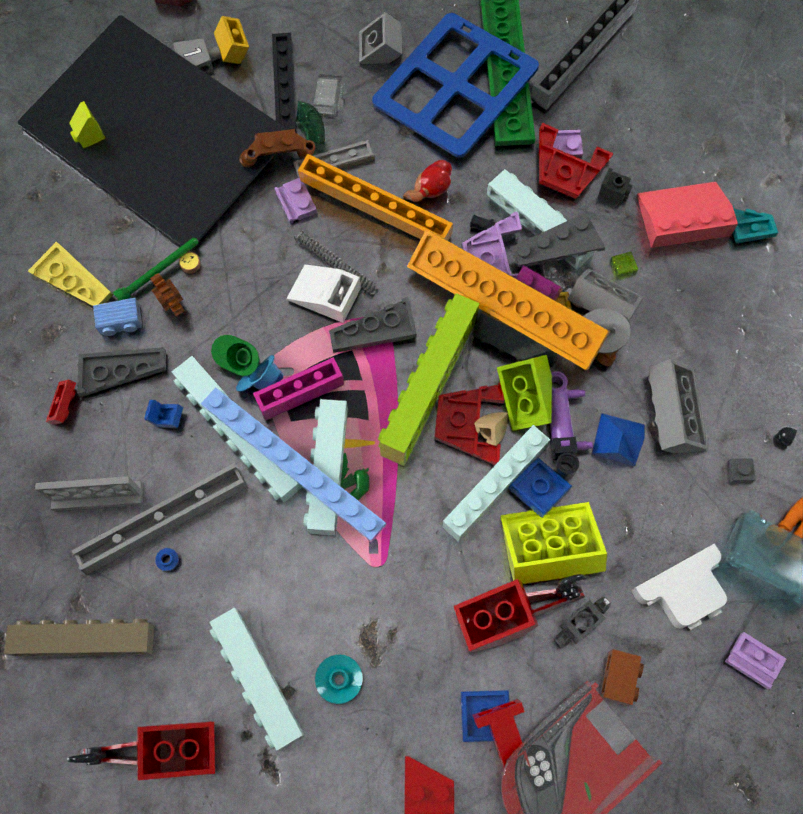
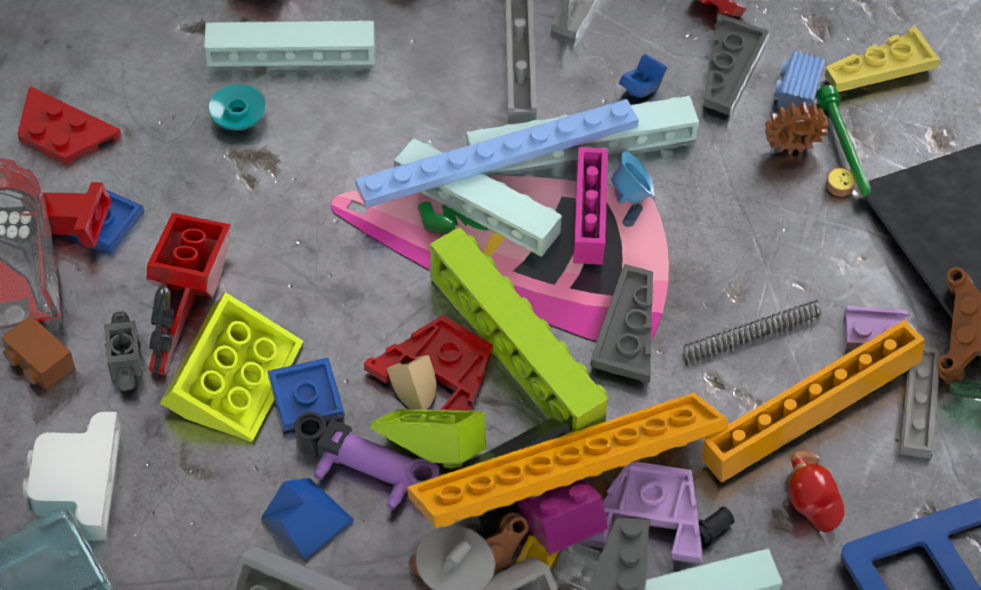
camera: 115 degrees right, 15 degrees down
blue plate [155,548,179,571] -> none
green piece [211,335,260,376] -> none
white slope [287,265,361,323] -> none
light aqua brick [442,425,550,542] -> none

